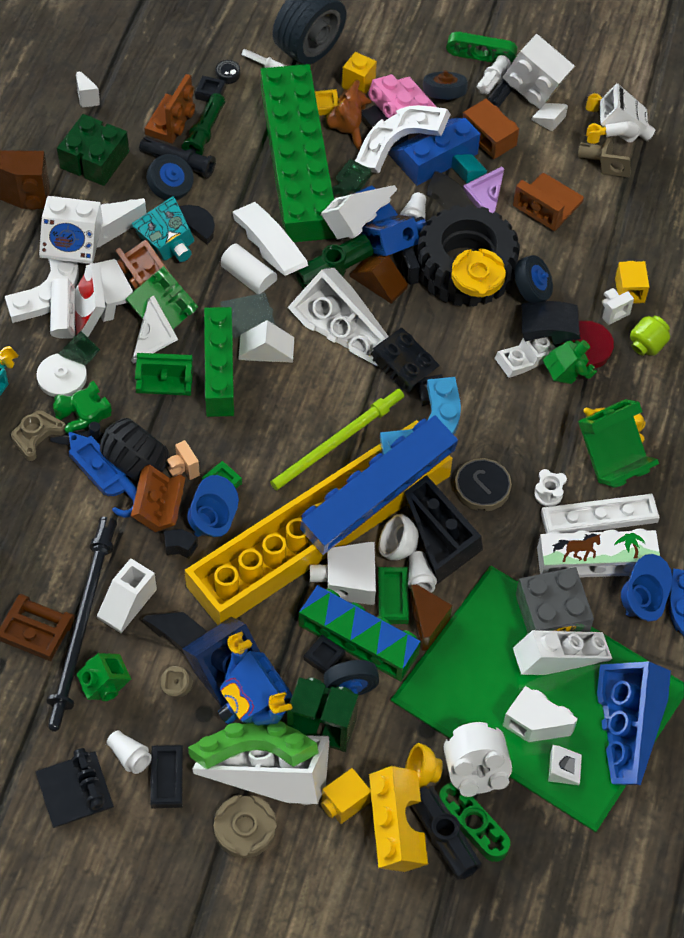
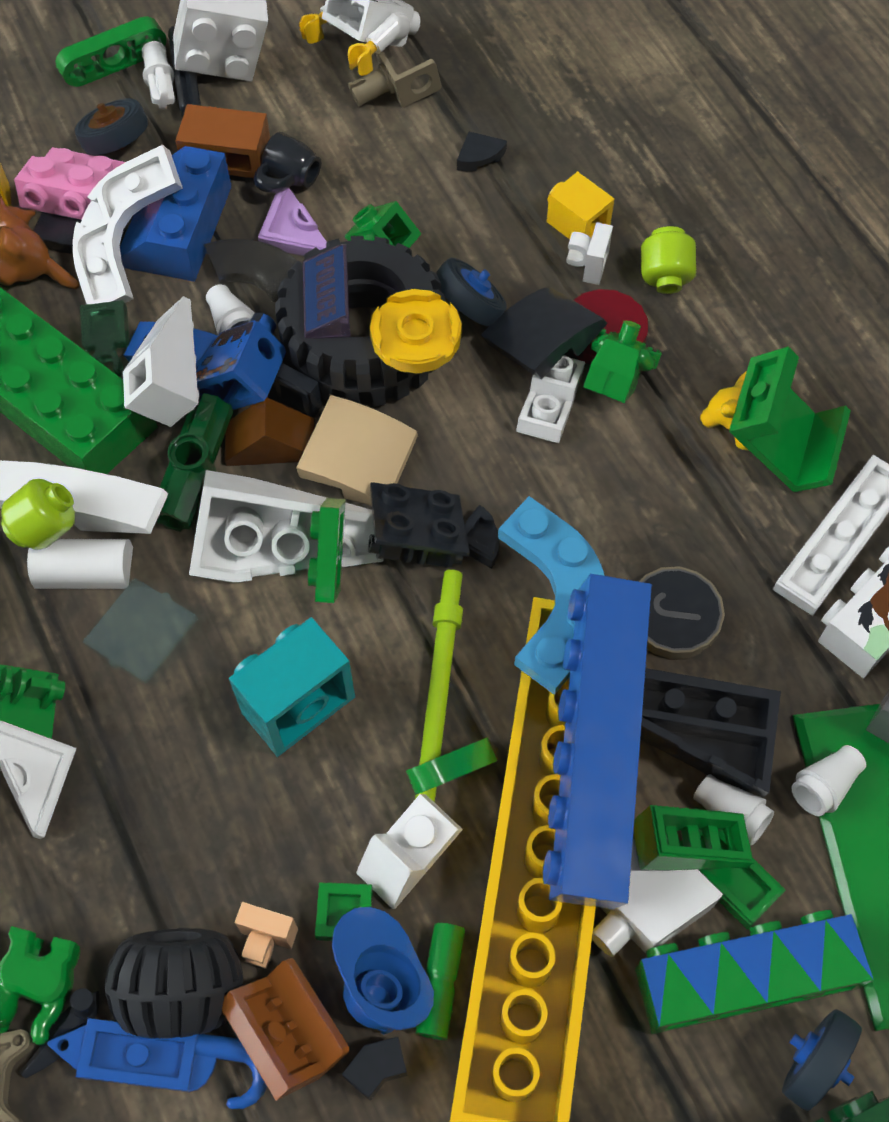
camera: 40 degrees left, 5 degrees up
green hinge [135,353,194,396] -> none
green brick [204,307,234,417] -> none
white slope [239,320,294,363] -> none
black tile [304,634,346,674] -> none
white piece [379,514,419,561] -> none
reddish brown slope [410,584,452,651] -> none
teal slope [452,154,487,184] -> none
dark orange bracket [513,173,584,231] -> none
white slope [532,103,568,131] -> none
white brick [535,469,567,507] -> none
none -> lime head [1,478,75,550]
none -> teal brick [229,617,355,757]
none -> black piece [253,132,322,193]
none -> tan slope [296,395,418,506]
none -> slope [303,244,351,339]
none -> green plate [308,498,346,603]
none -> green brick [344,201,422,248]
none -> white slope [356,794,463,909]
none -> green beam [406,737,497,795]
none -> green piece [415,923,465,1040]
none -> black tile [457,131,507,172]
none -> green slope [633,805,754,871]
none -> white cone [792,745,866,816]

